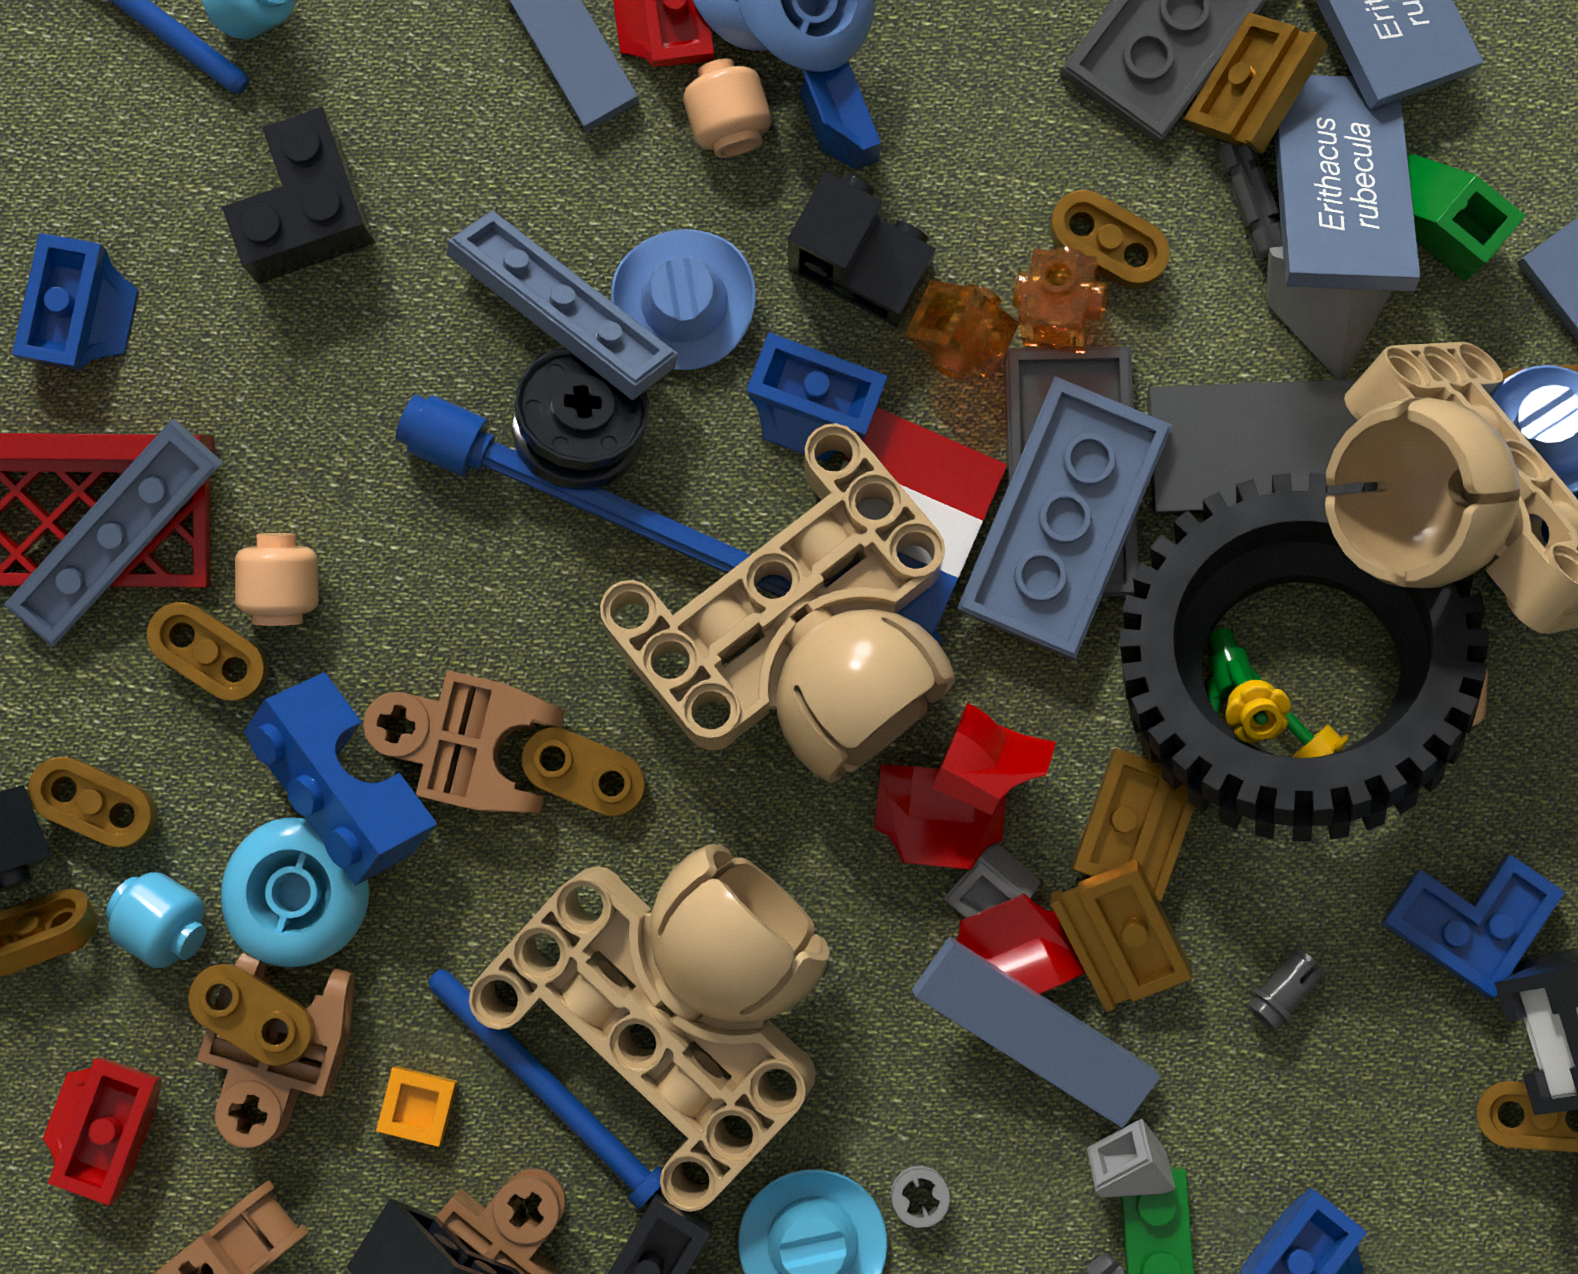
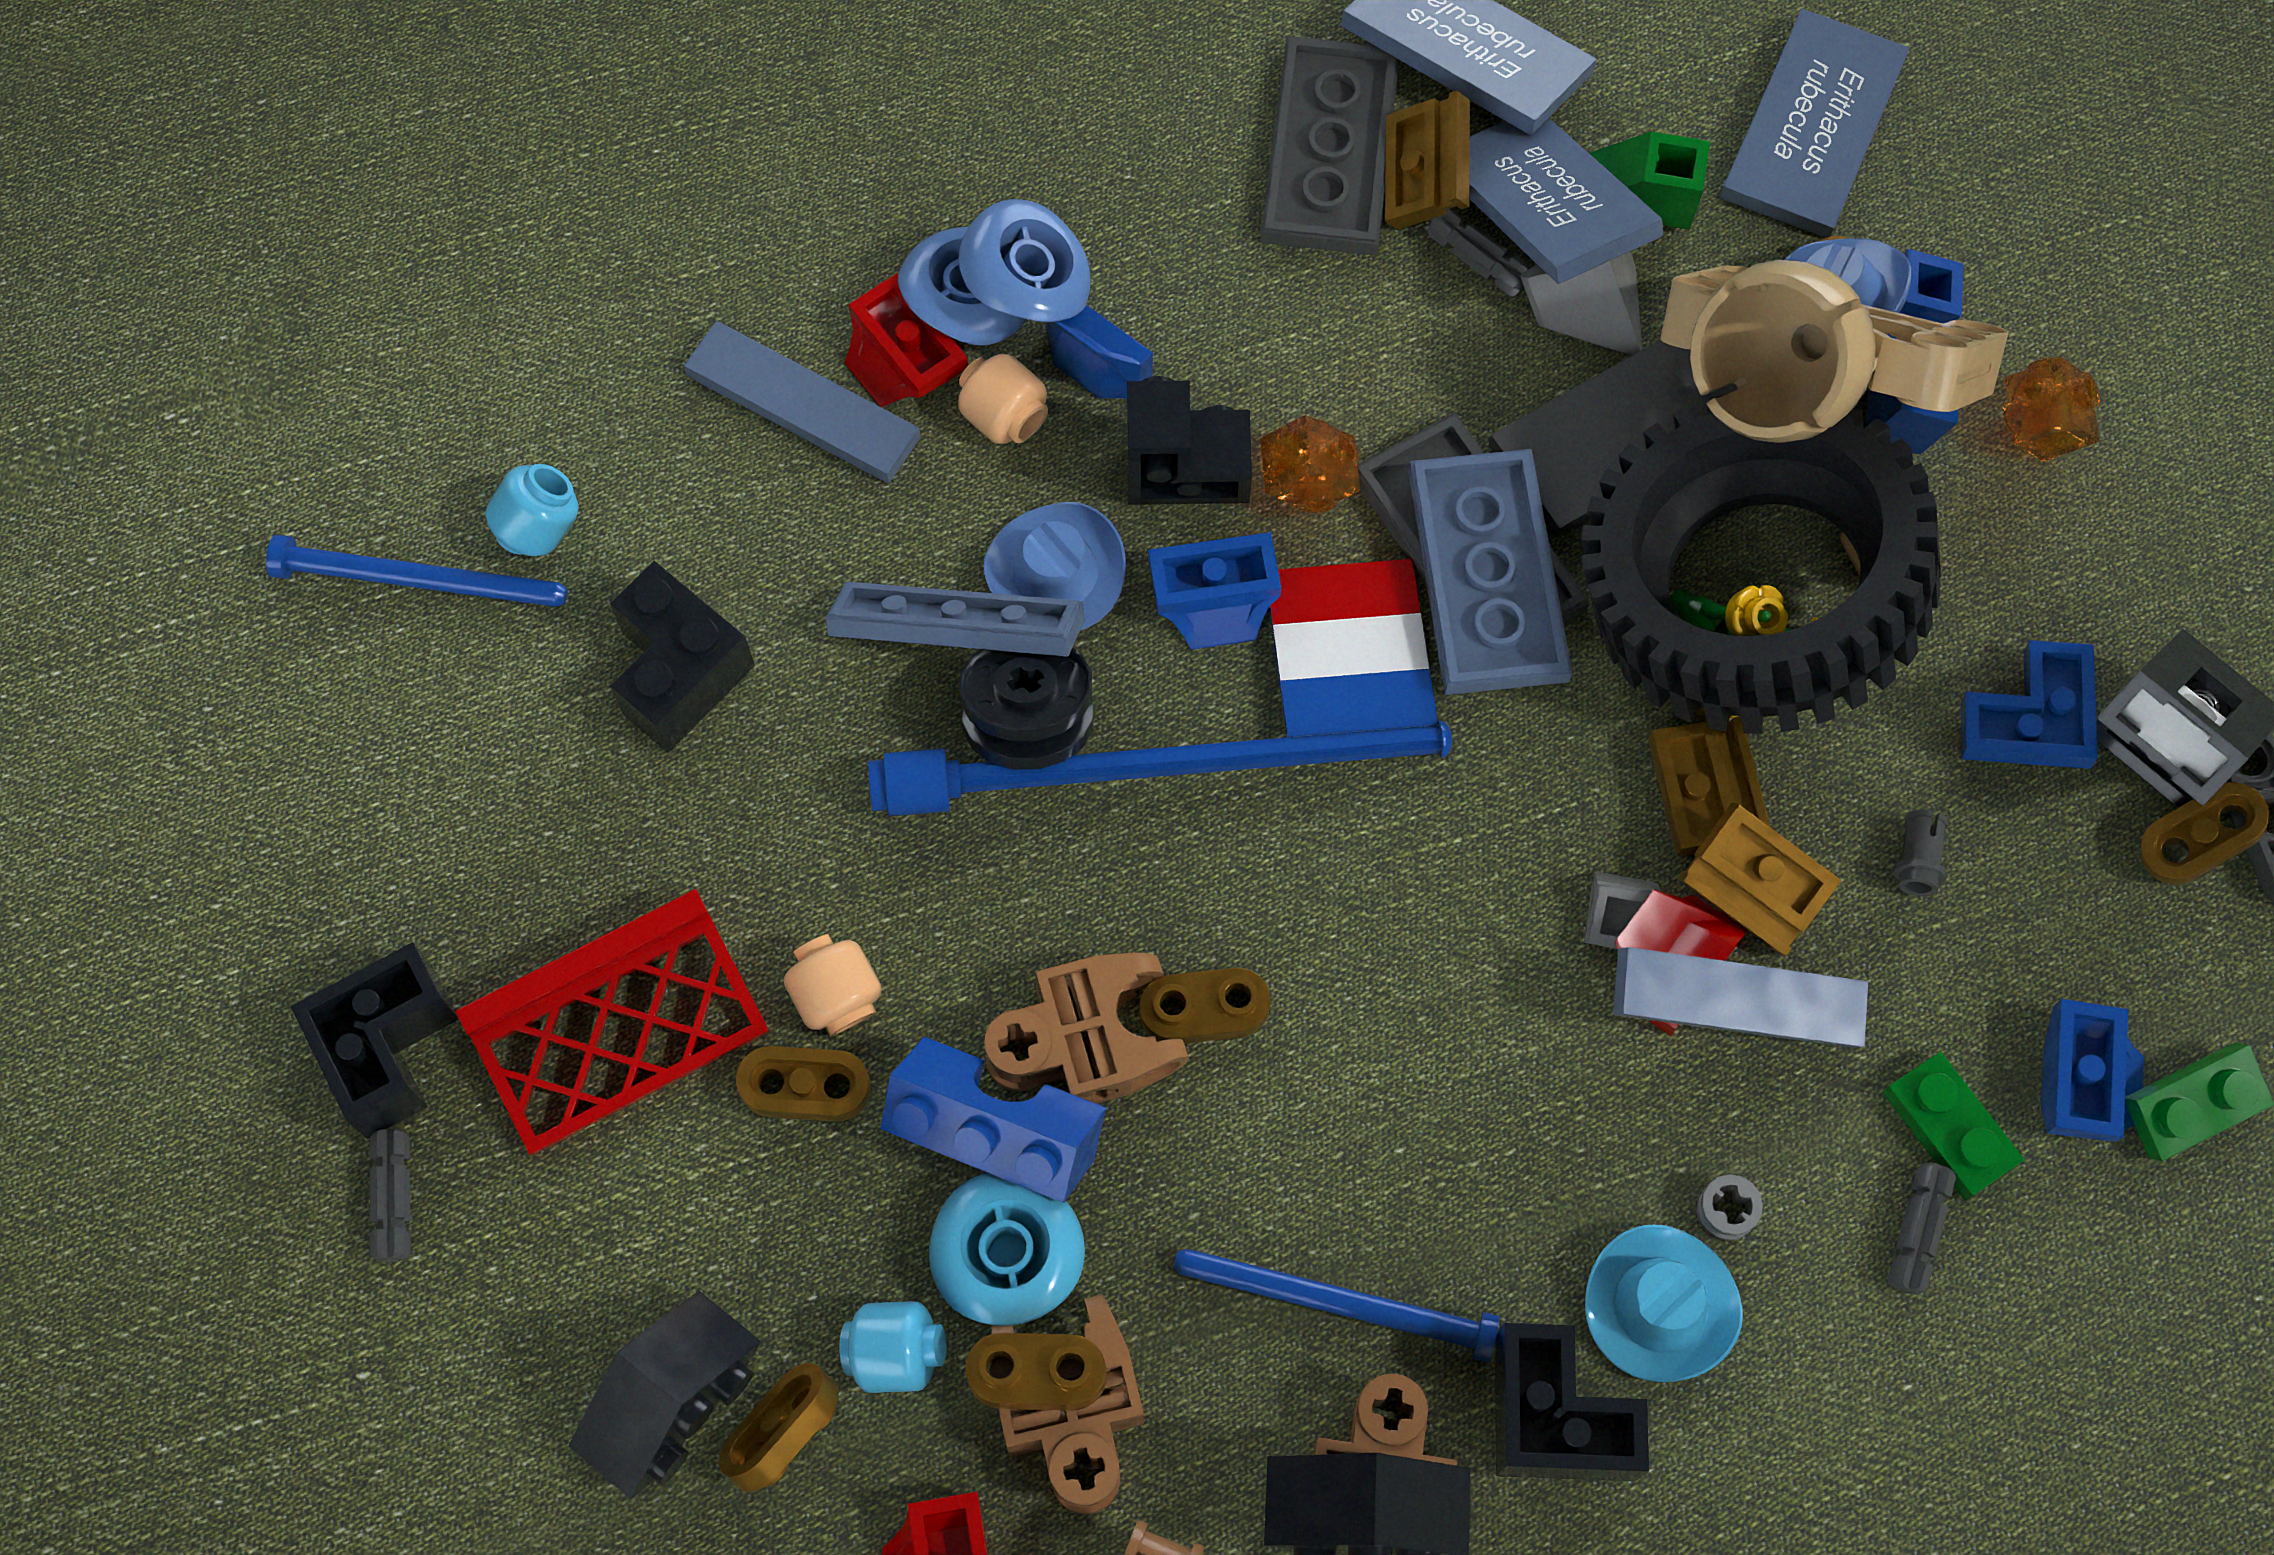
camera: 30 degrees left, 15 degrees down
sand blue tile [4,419,223,647] -> none
blue slope [12,233,138,370] -> none
pearl gold plate [28,757,157,848] -> none
light orange tile [376,1066,458,1147] -> none
tan beam [469,844,830,1212] -> none
tan beam [600,423,955,783] -> none
red slope [874,765,1007,870] -> none
red slope [931,702,1056,815] -> none
clear orange brick [1013,247,1108,354] -> none
pearl gold plate [1049,190,1170,289] -> none
light grey slope [1087,1119,1176,1198] -> none

